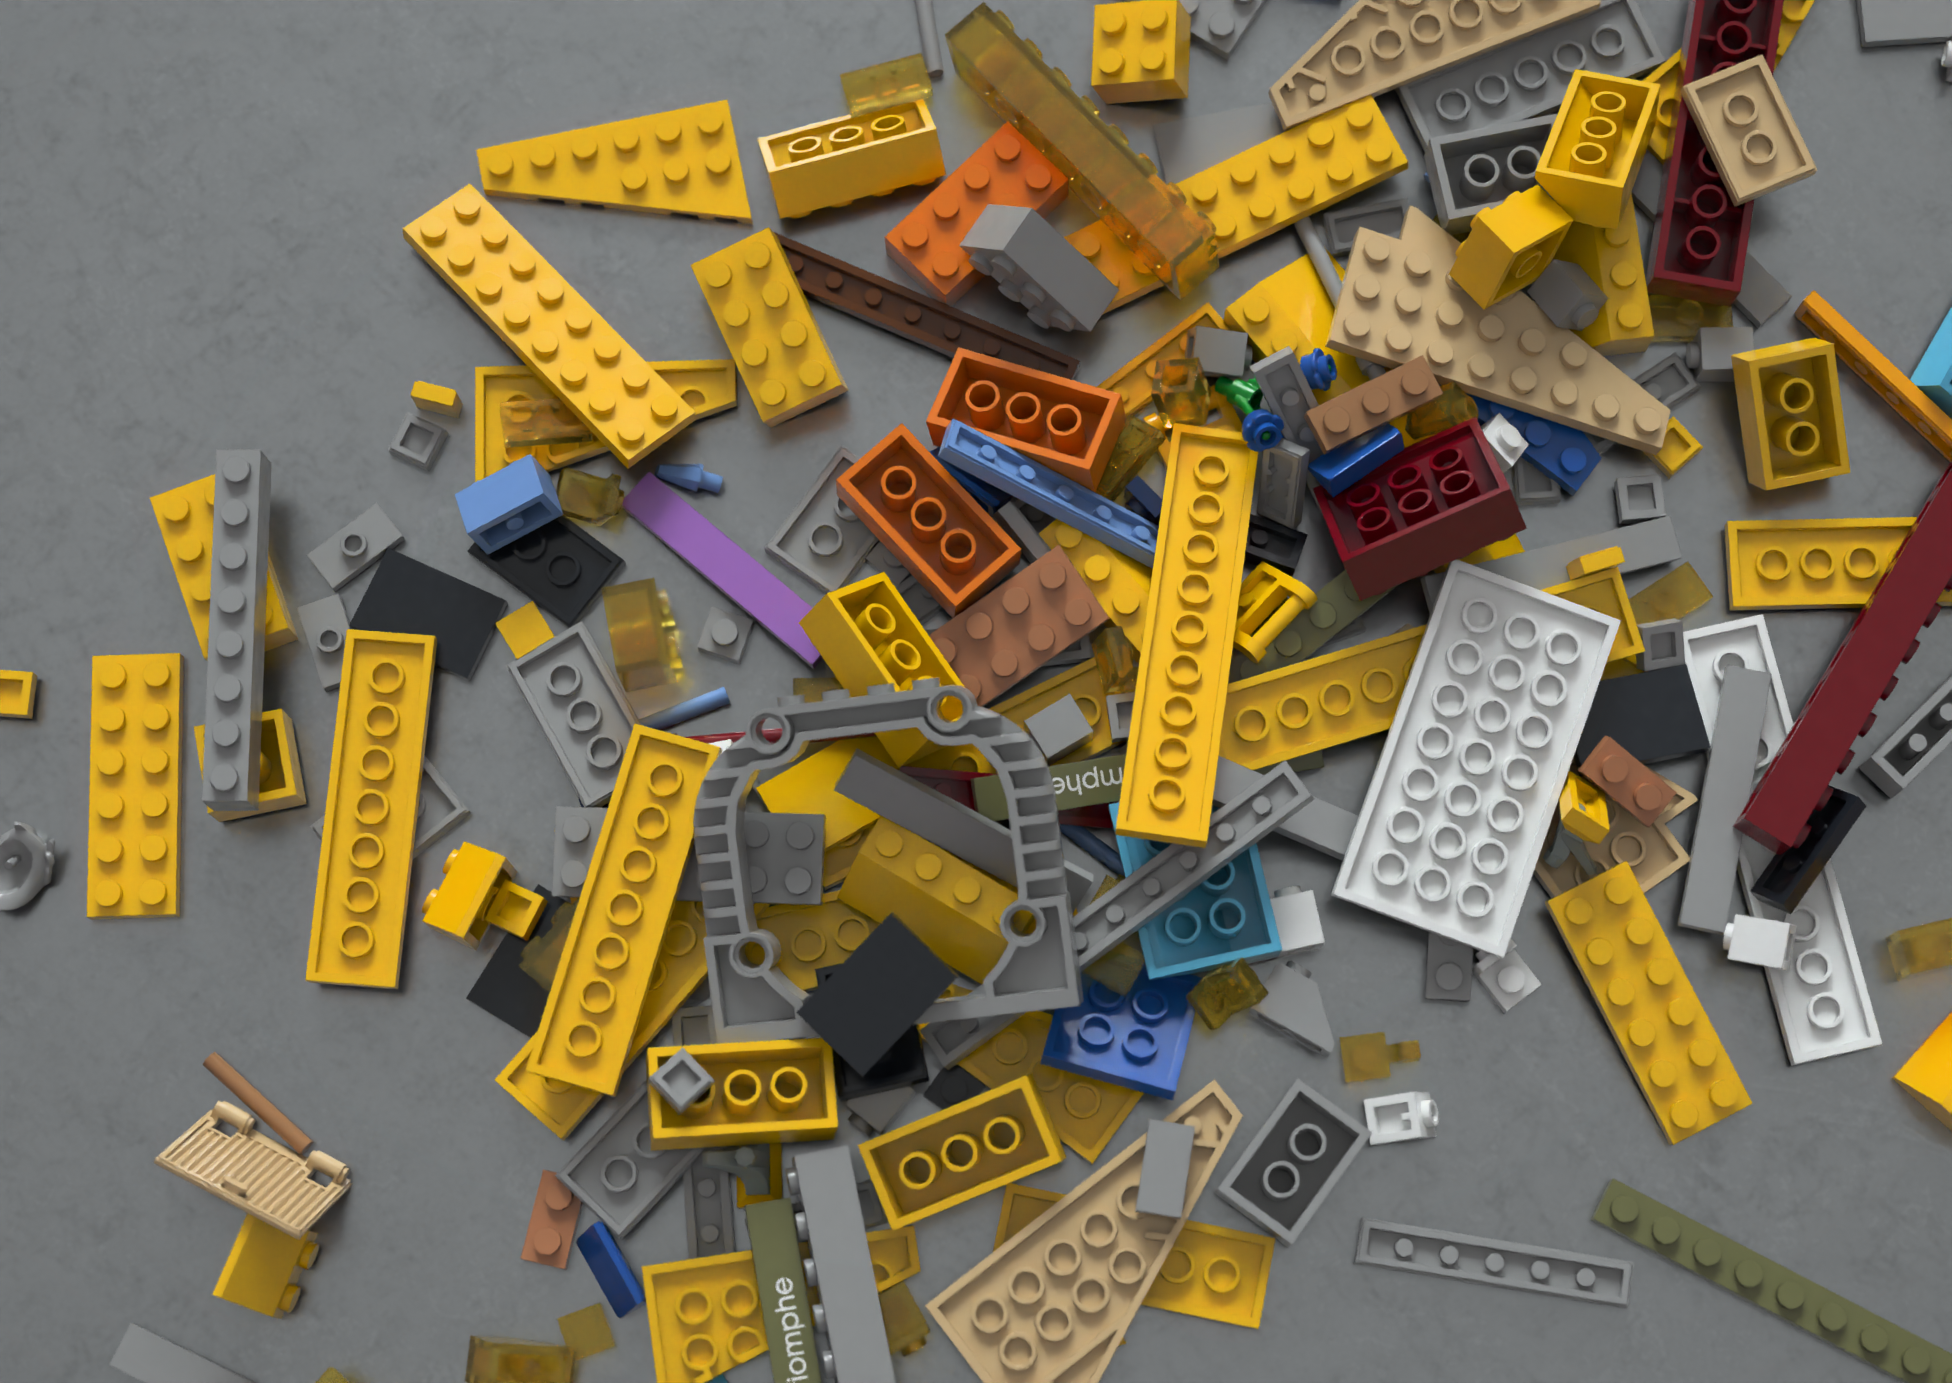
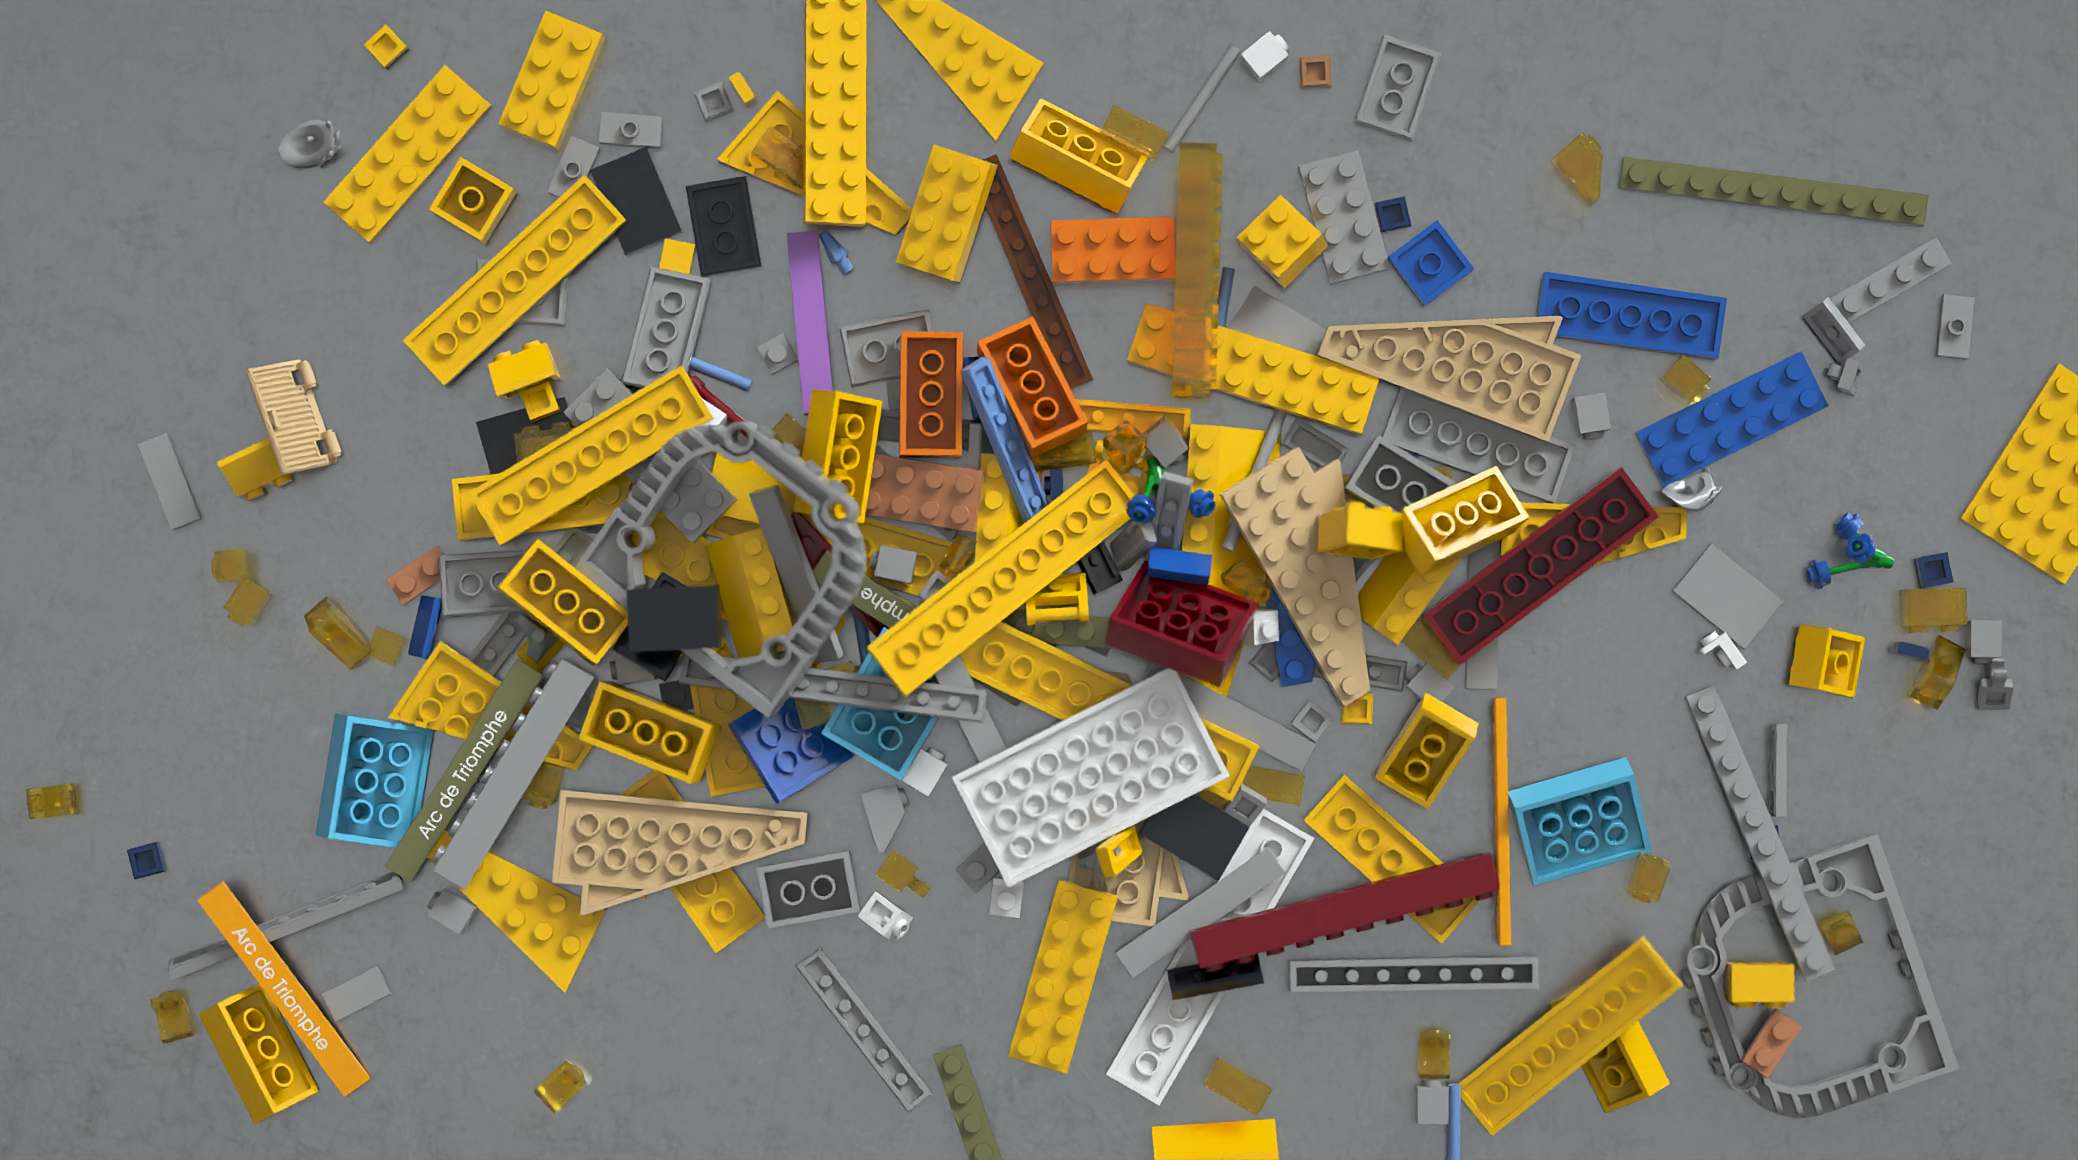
camera: 40 degrees right, 10 degrees up
light grey brick [202,449,271,811] -> none
medium nougat bar [203,1052,313,1155] -> none
medium blue brick [455,454,563,555] -> none
clear yellow bracket [556,467,624,526] -> none
clear yellow brick [601,578,683,692] -> none
light grey tile [648,1047,714,1115] -> none
light grey brick [959,204,1119,332] -> none
light grey tile [1135,1119,1195,1219] -> none
clear yellow bracket [1186,957,1269,1030] -> none
medium nougat plate [1304,355,1444,455] -> none
light grey brick [1527,259,1608,331] -> none
yellow tile [1566,546,1625,581] -> none
nougat plate [1577,736,1677,828] -> none
tan tile [1680,54,1817,207] -> none
white brick [1723,914,1797,971] -> none

